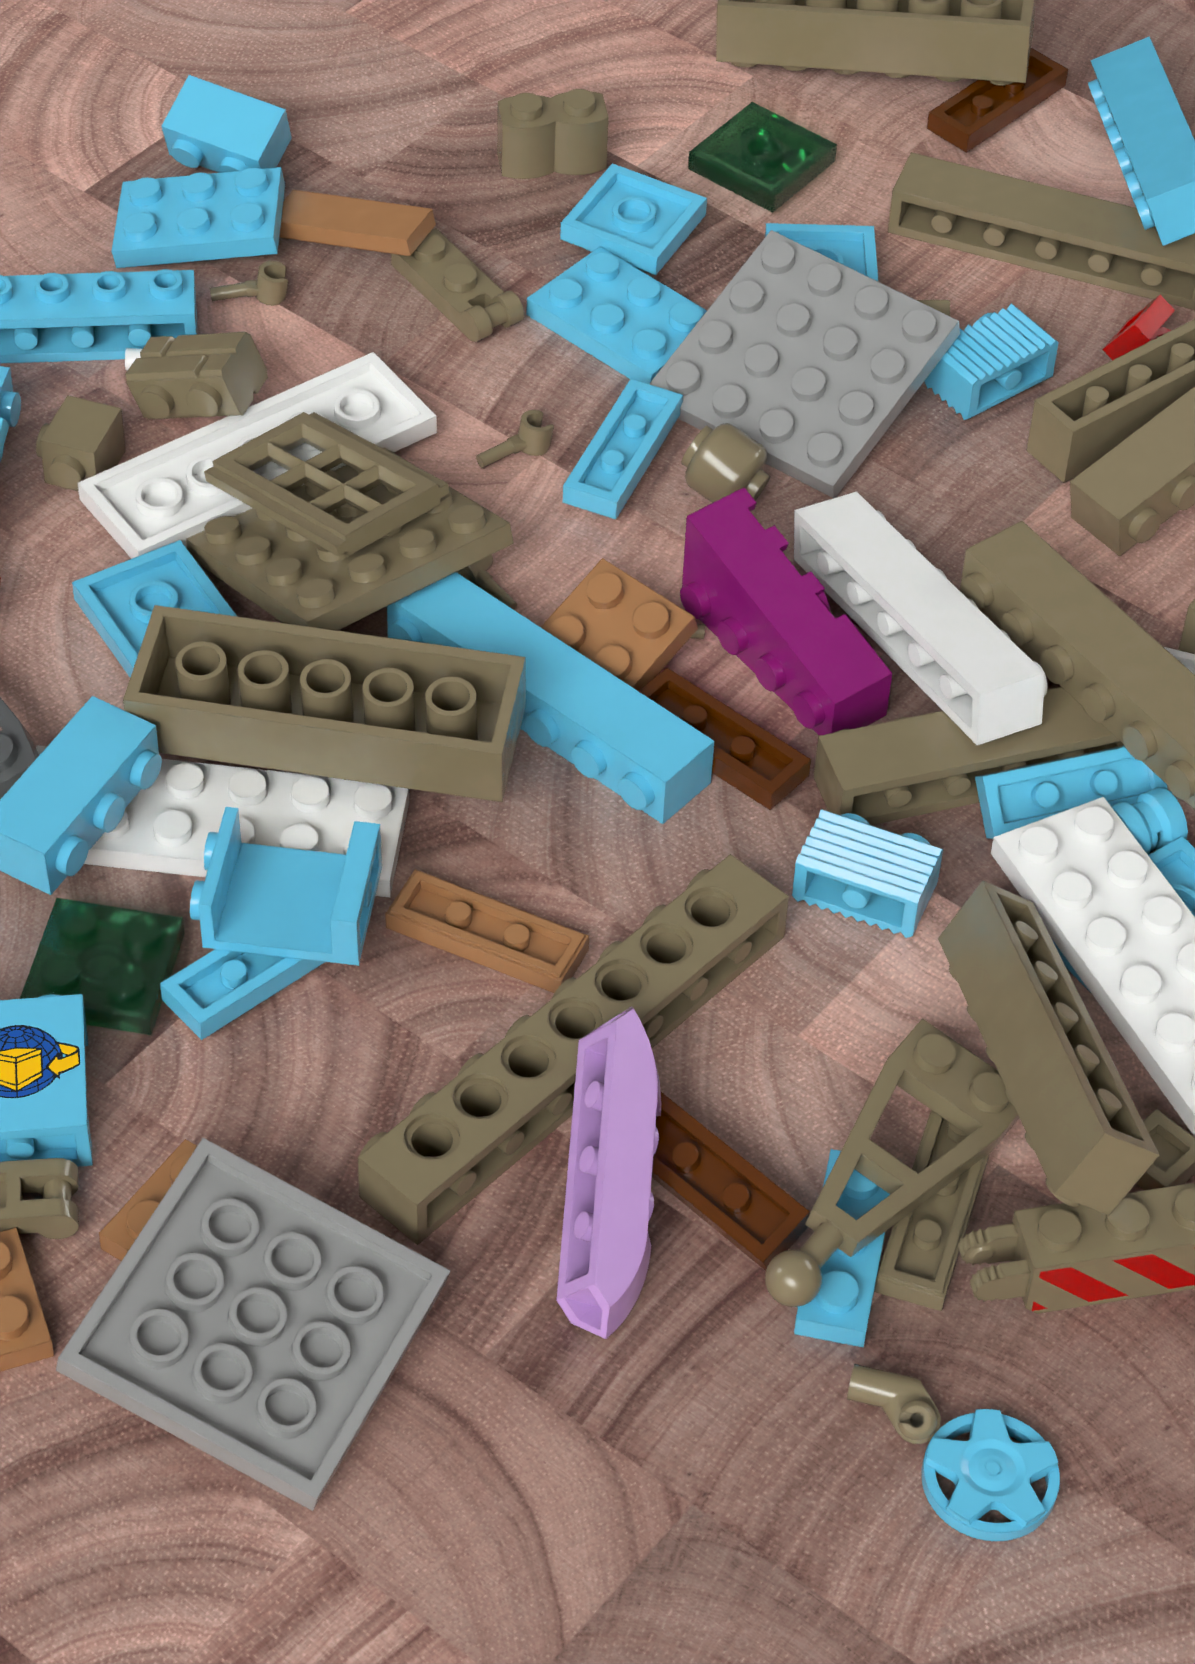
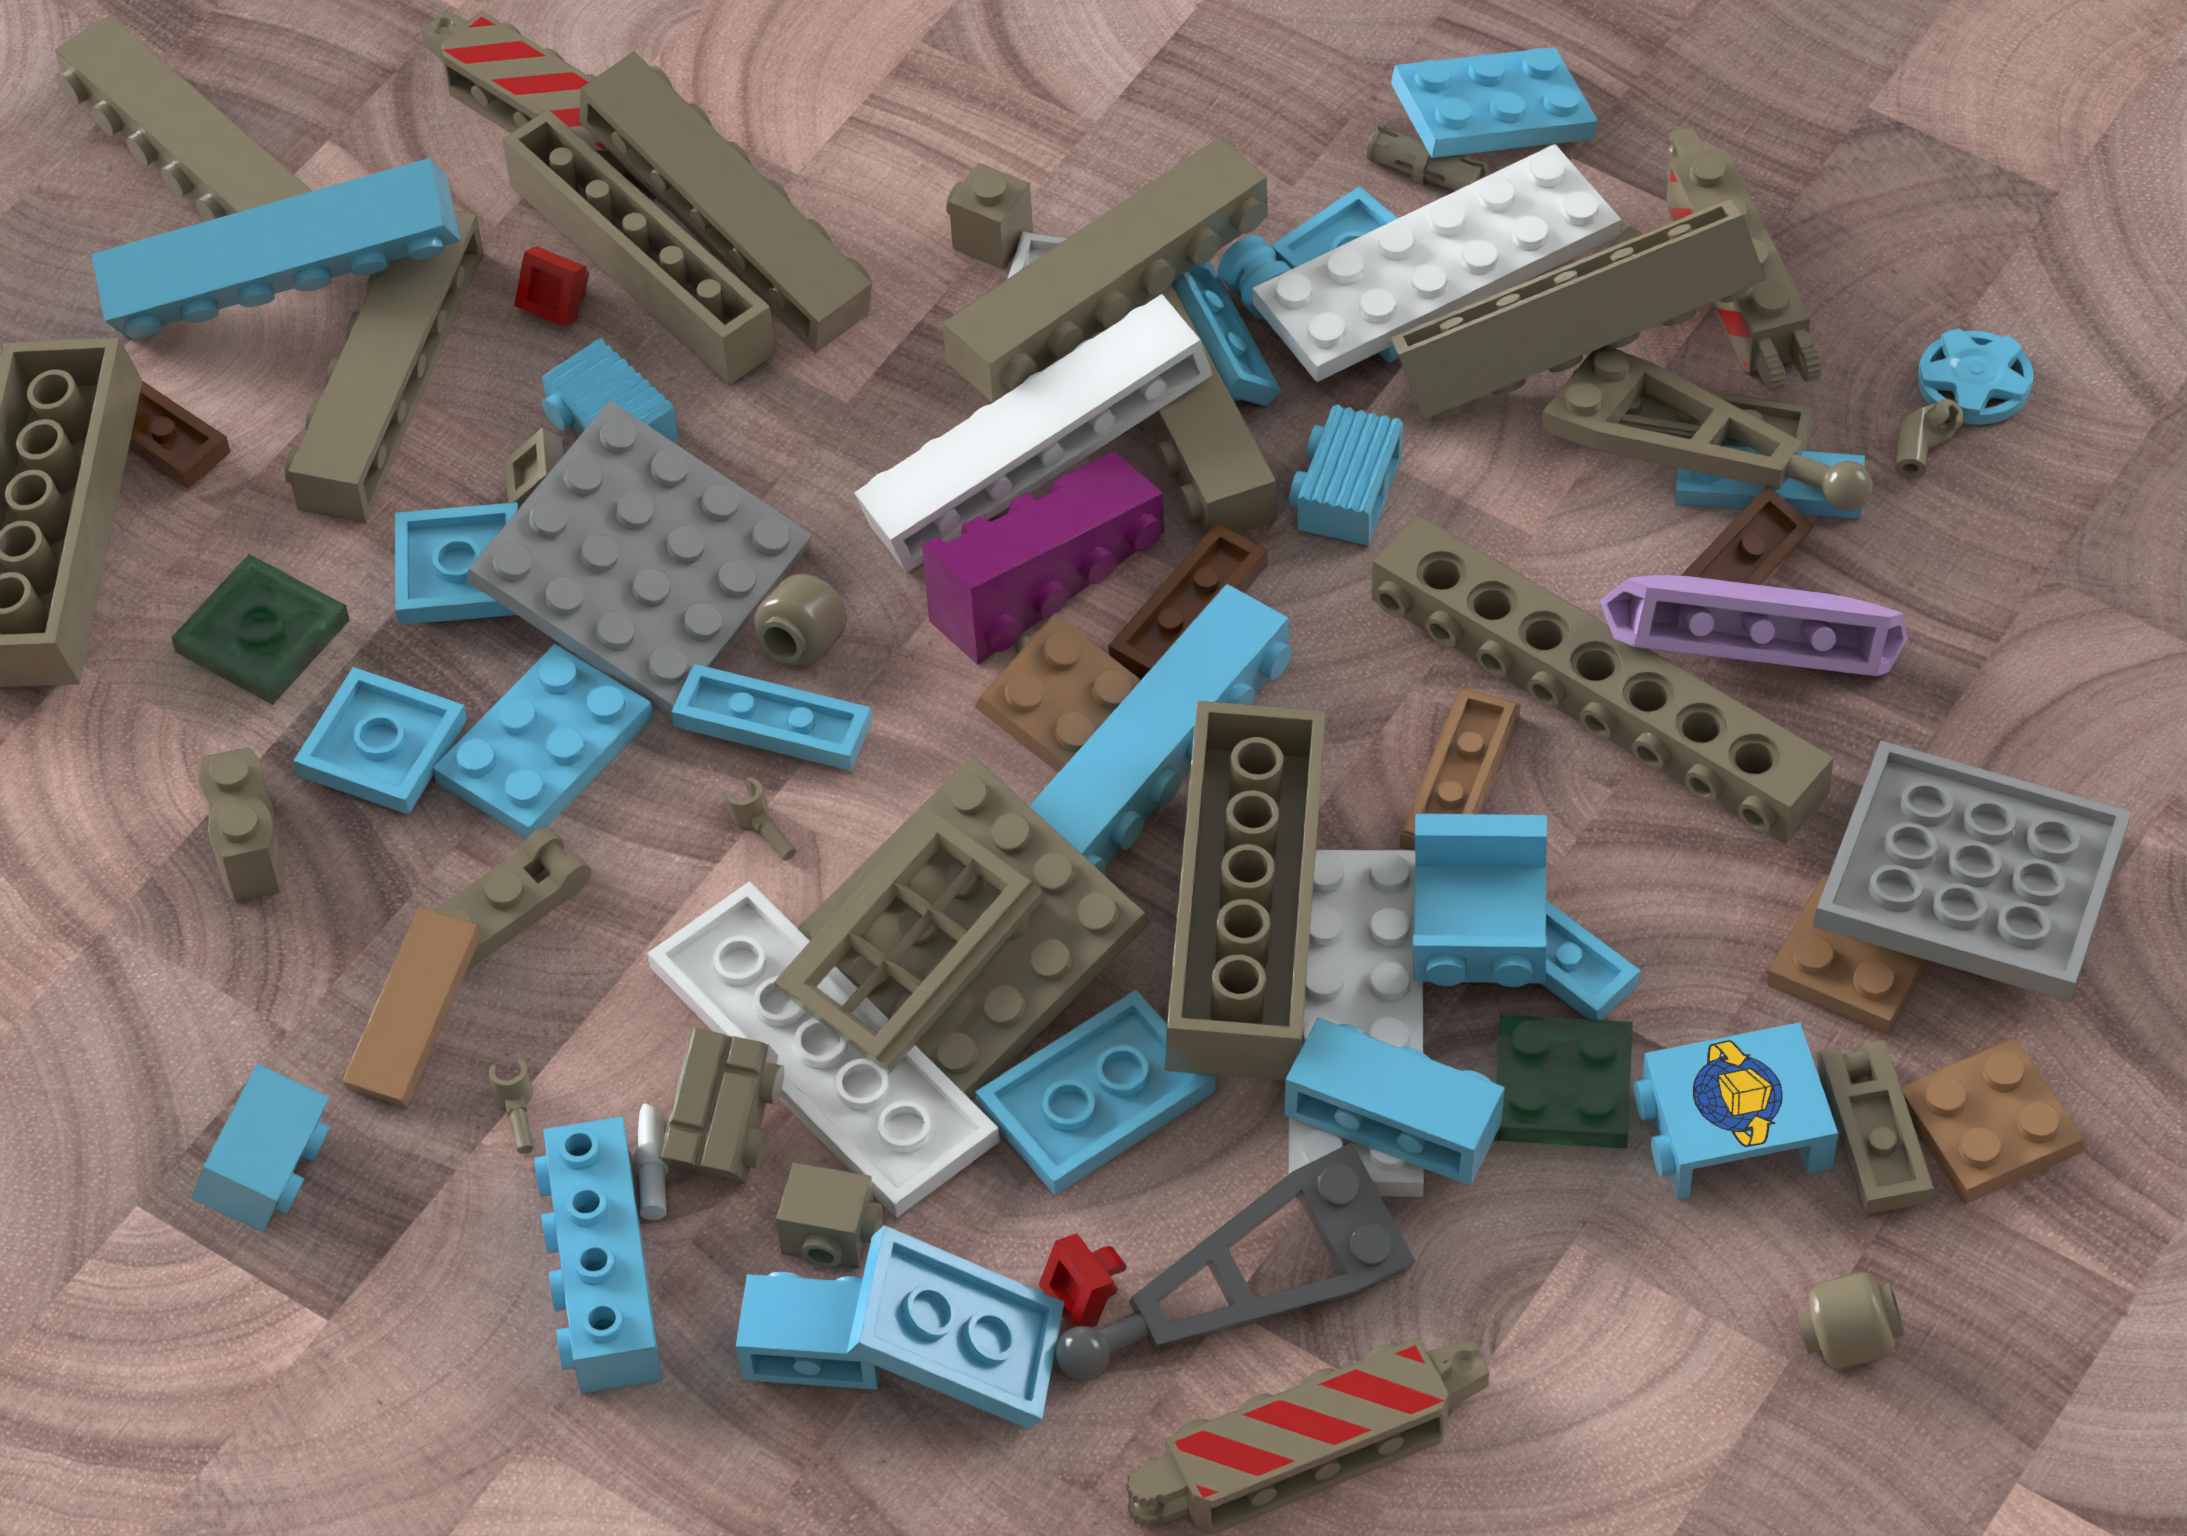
camera: 90 degrees left, 5 degrees up
medium azure plate [111,167,285,268] -> none

